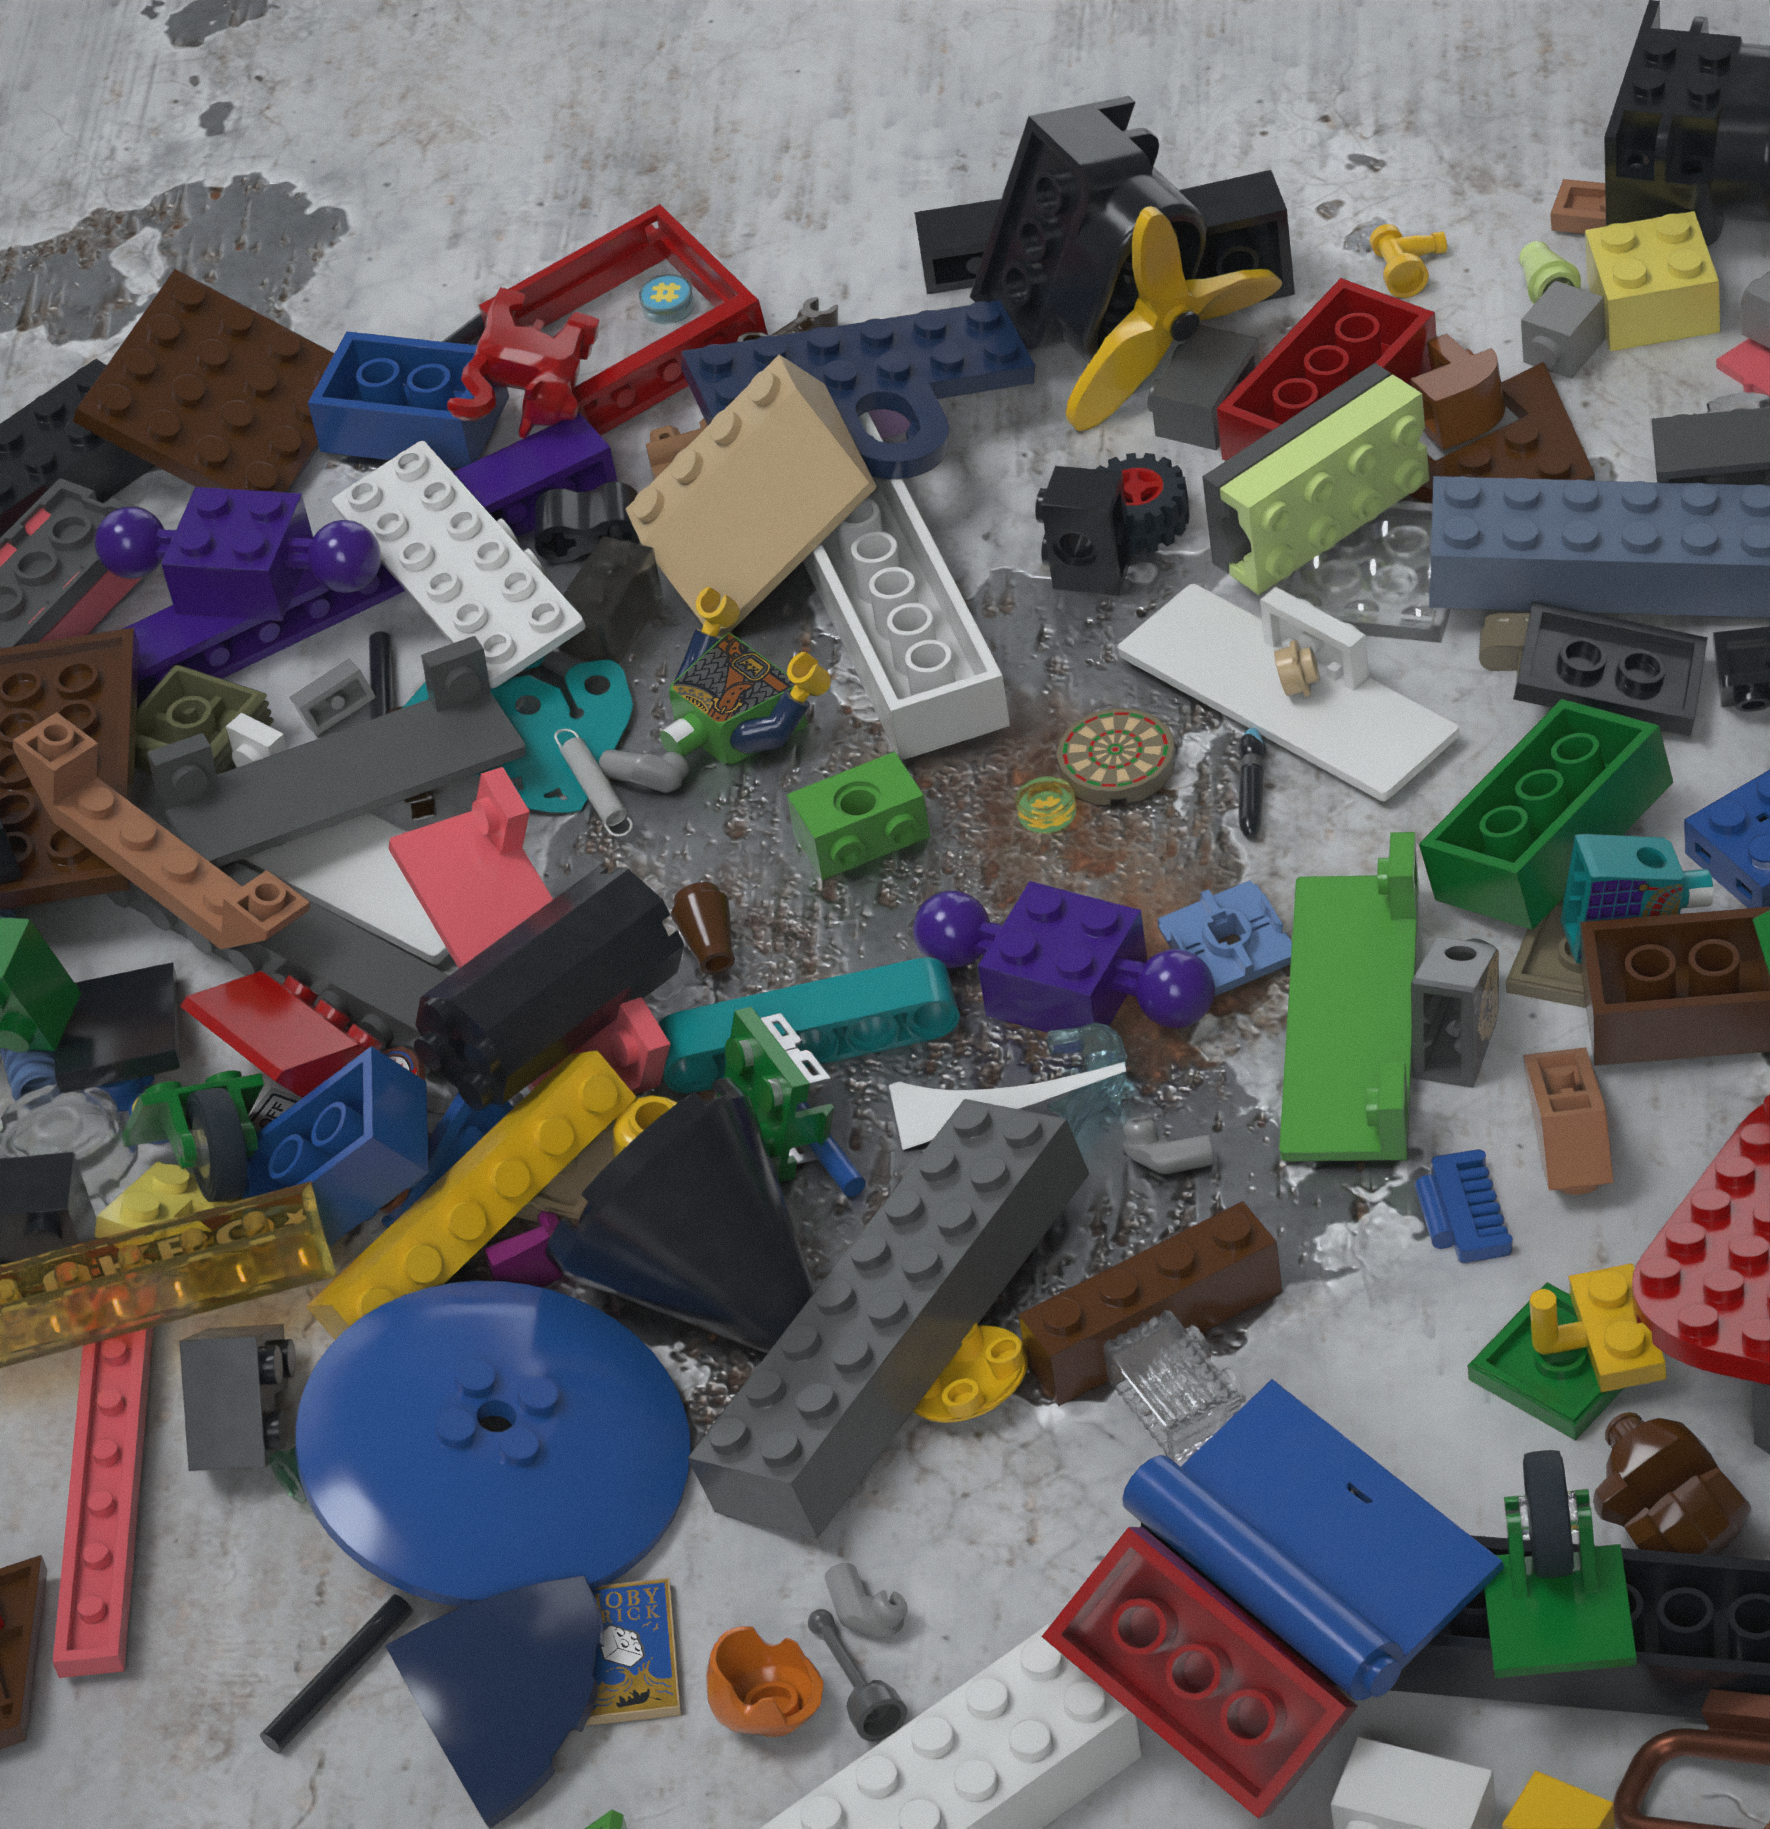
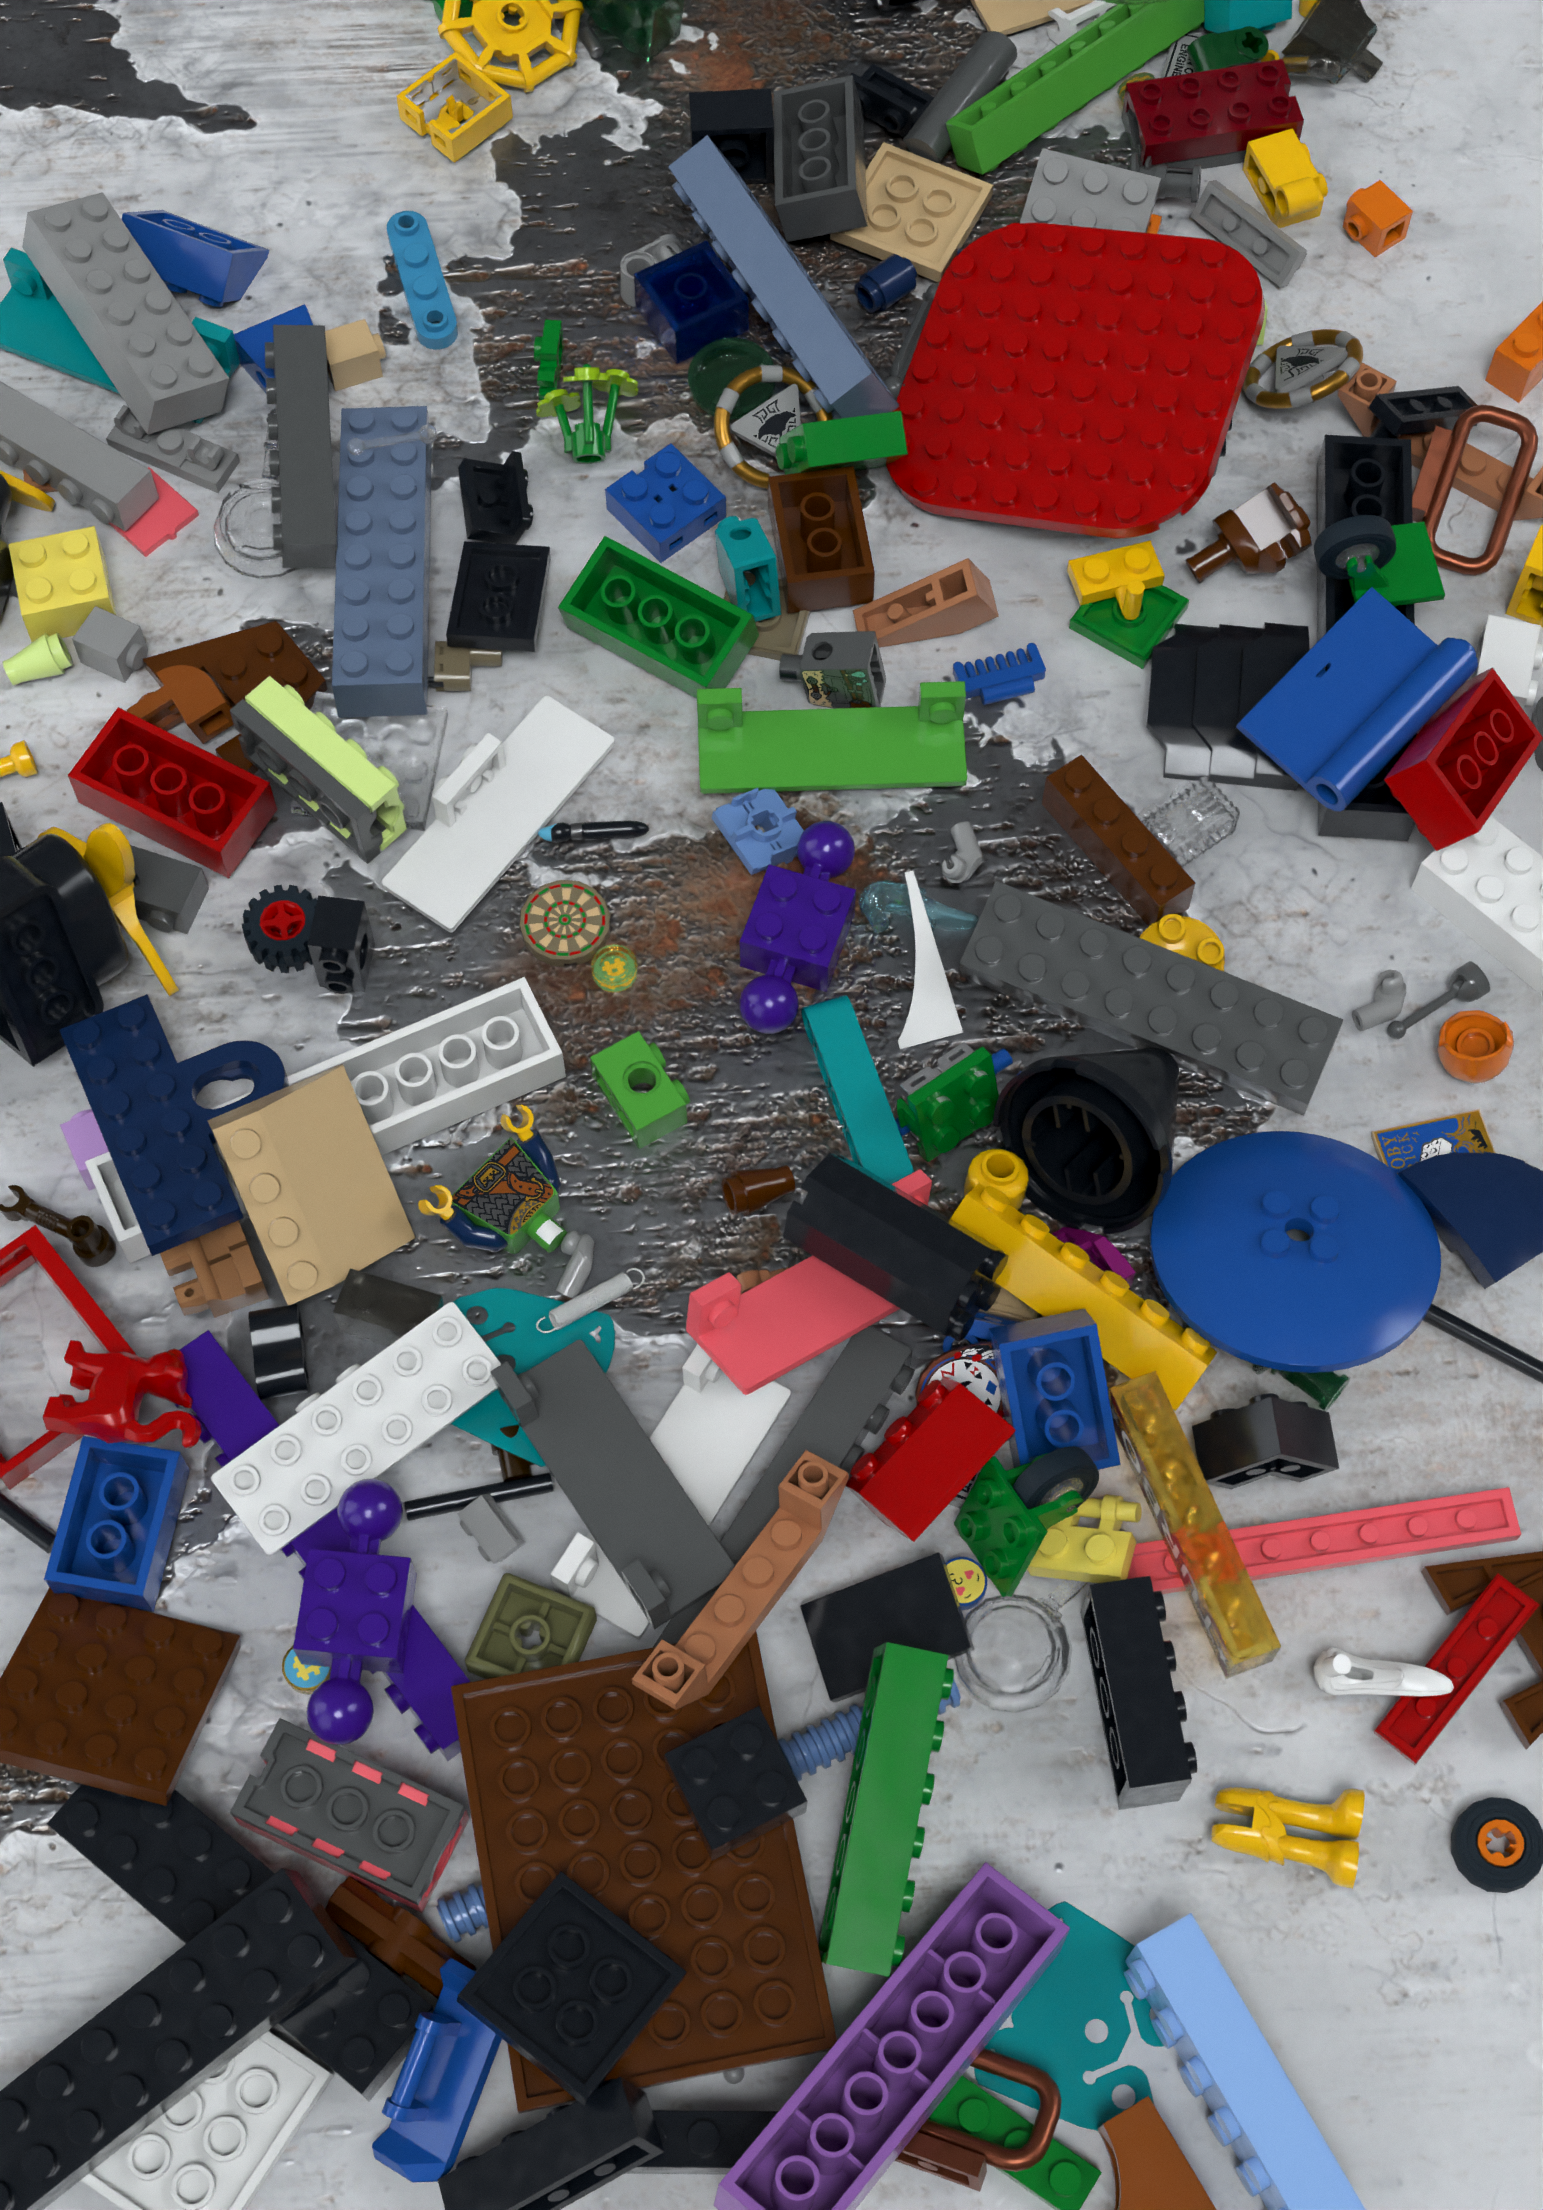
camera: 105 degrees left, 20 degrees up
tan plate [1274,640,1320,697] -> none
none -> black slope [1146,622,1310,791]

